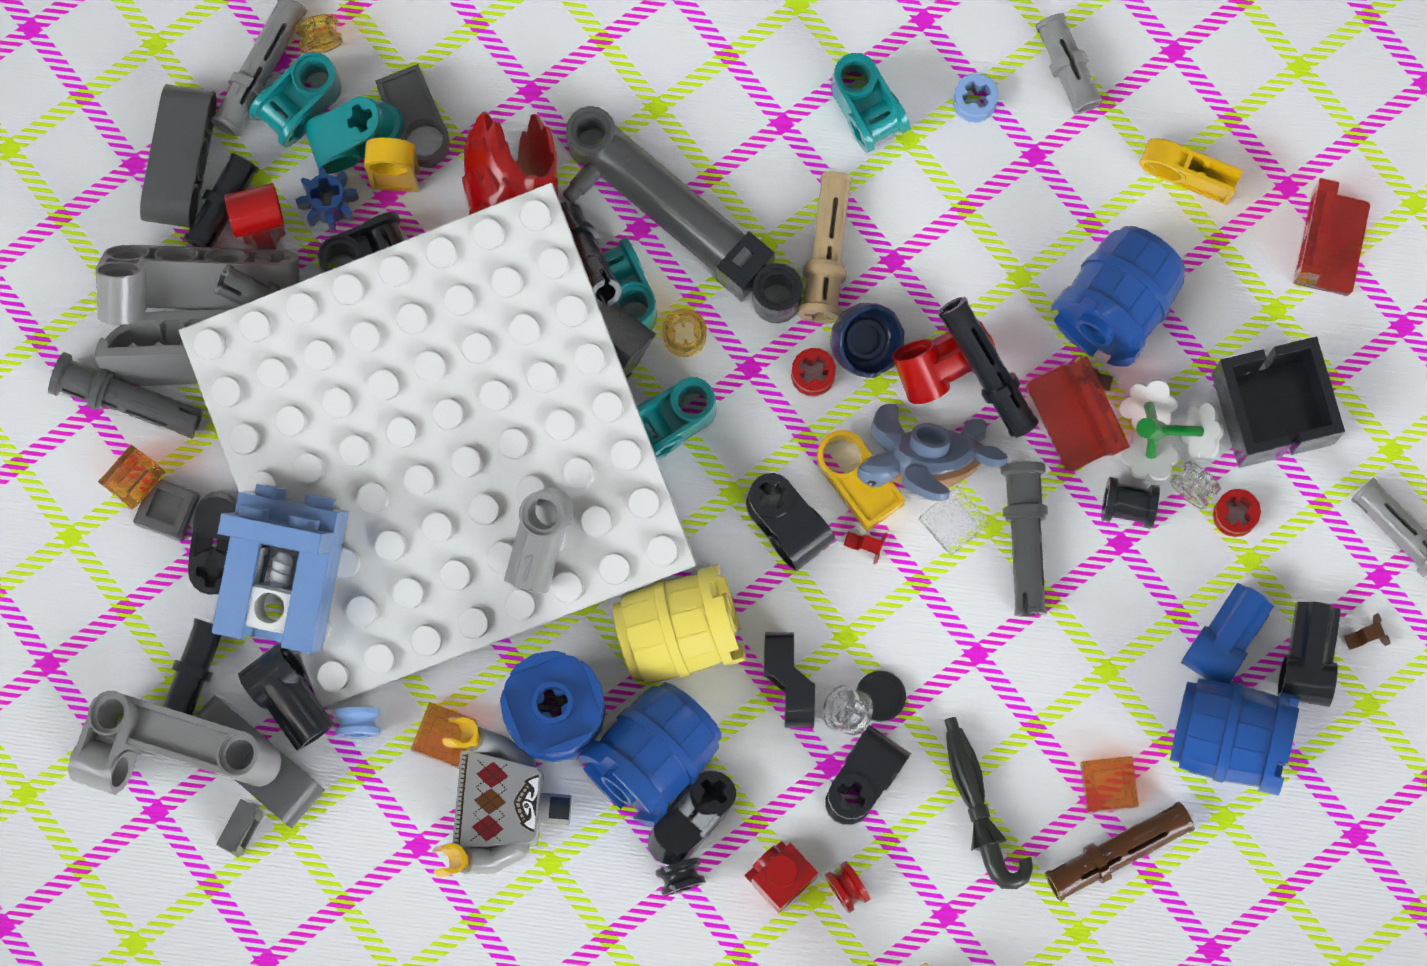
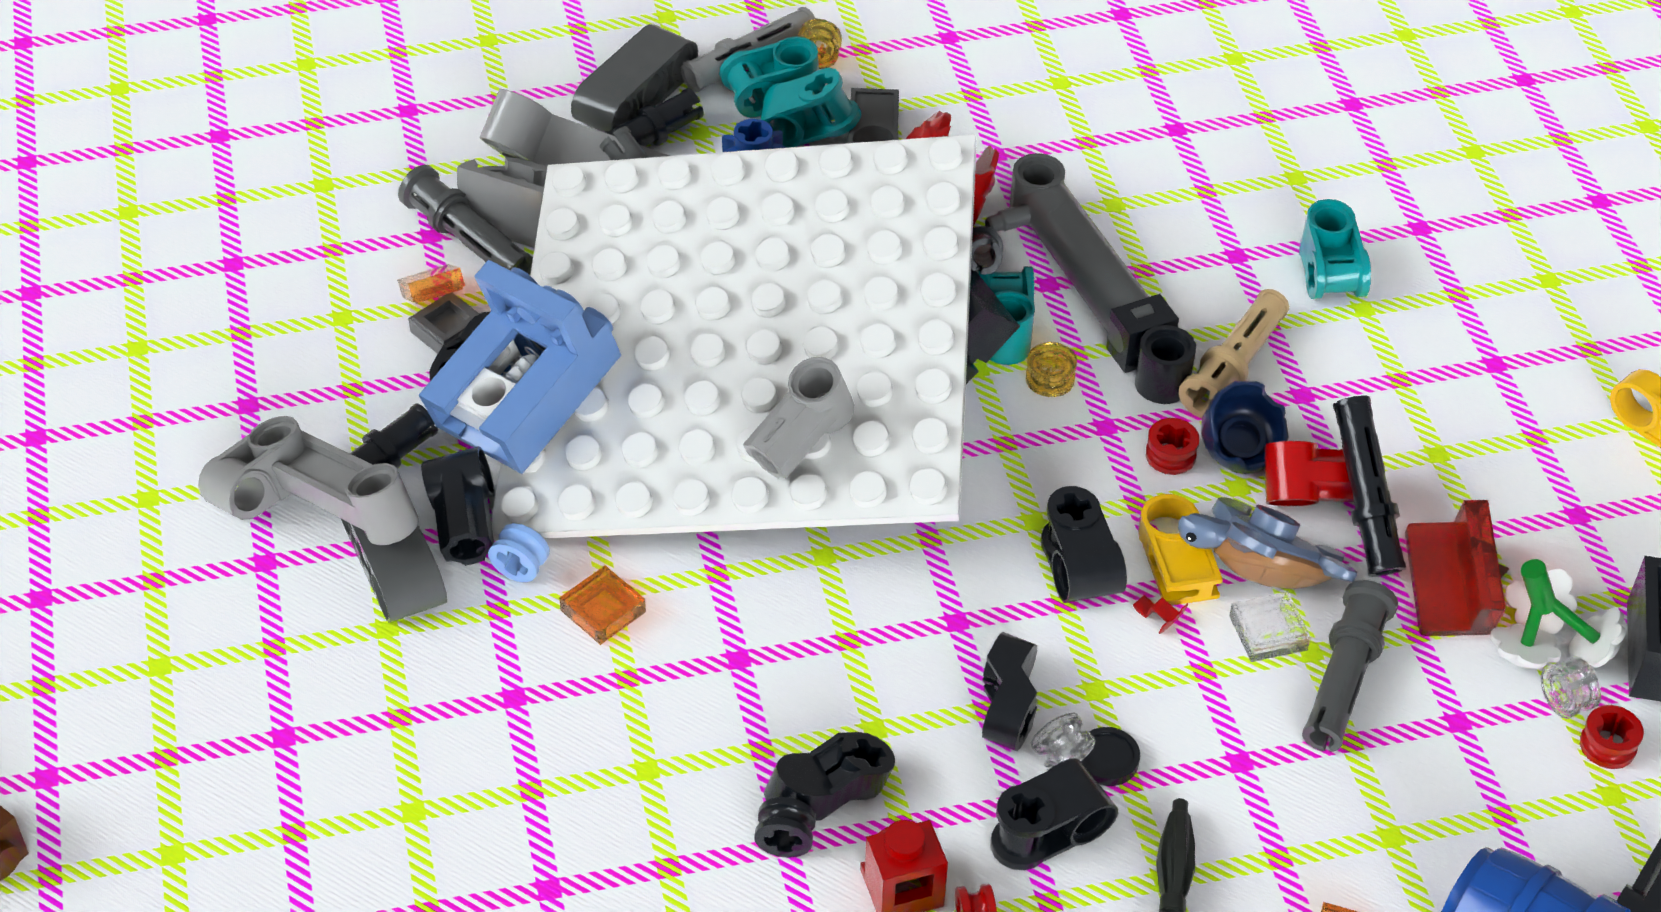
camera: 25 degrees right, 30 degrees down
flat silver tile [216,799,263,858] -> none
red piece [224,183,286,250] -> none
yellow piece [364,138,420,192] -> none
light grey torso [432,717,572,878] -> none
blue piece [500,650,606,762] -> none
blue piece [578,682,722,827] -> none
light yellow piece [613,564,746,684] -> none
teal piece [637,377,717,461] -> none
light blue bush [953,73,999,123] -> none
light grey pin [1036,13,1103,114] -> none
blue piece [1051,226,1185,367] -> none
black bush [1101,477,1160,529] -> none
blue piece [1181,583,1274,683] -> none

